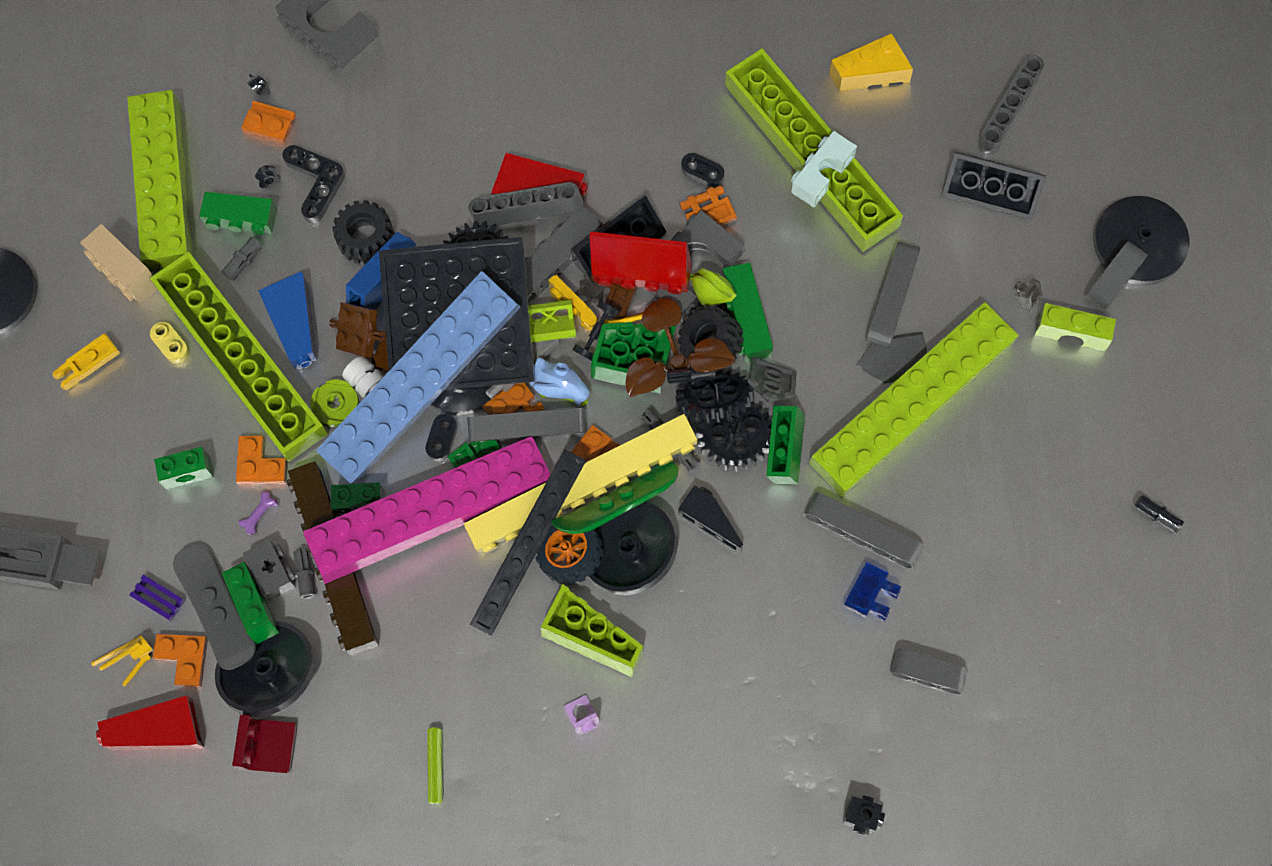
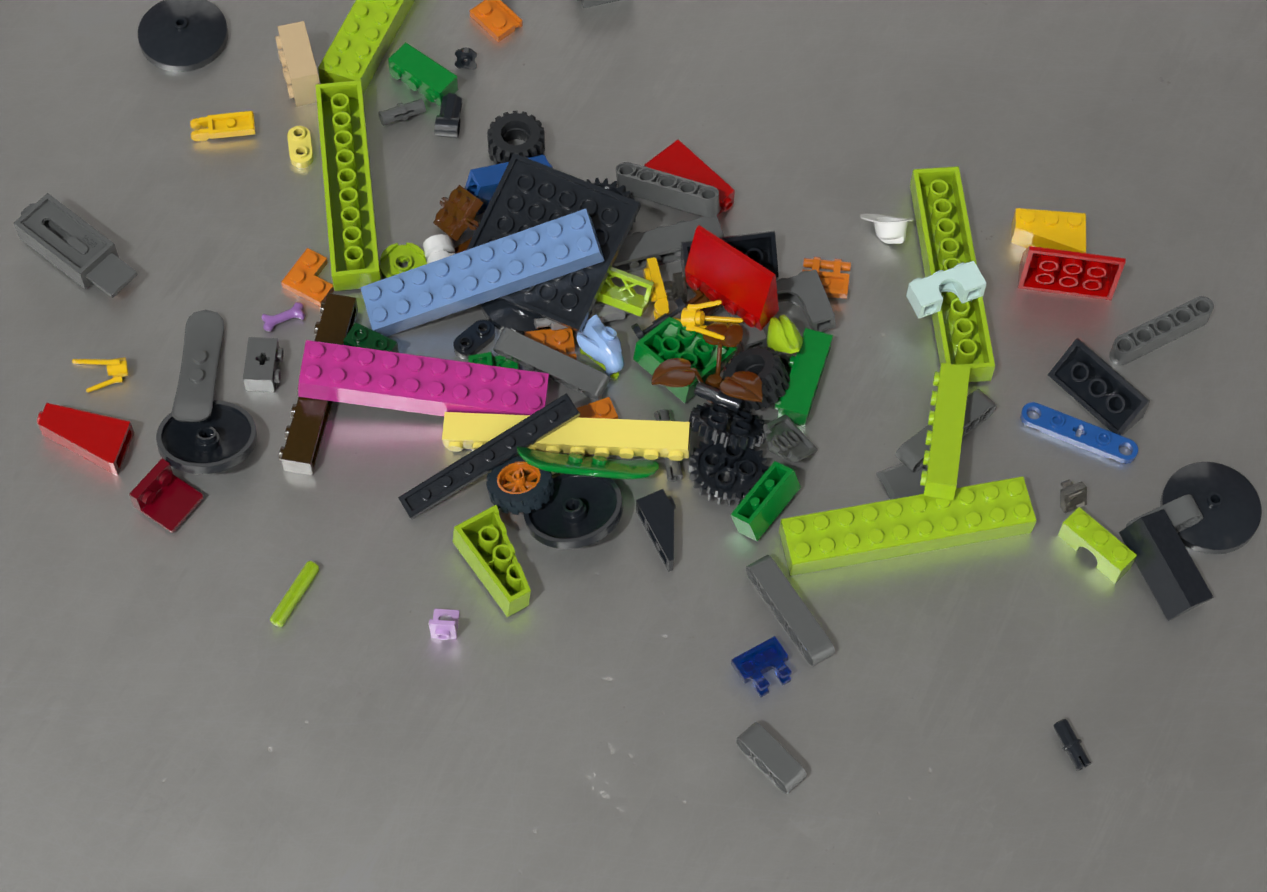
camera: 25 degrees right, 10 degrees down
dark purple tile [129,575,185,621] -> none
orange plate [153,634,208,687] -> none
green brick [154,446,213,490] -> none
green brick [222,562,279,644] -> none
blue slope [258,271,317,370] -> none
black beam [282,145,345,223] -> none
dark grey axle [293,549,316,599] -> none
black plate [681,153,724,187] -> none
black brick [843,795,885,836] -> none
none -> black piece [434,93,463,138]
none -> yellow plant [681,300,743,340]
none -> white piece [860,214,914,244]
none -> lime brick [920,362,970,500]
none -> red slope [1018,246,1126,300]
none -> blue piece [1020,402,1138,464]
none -> black slope [1119,509,1214,621]

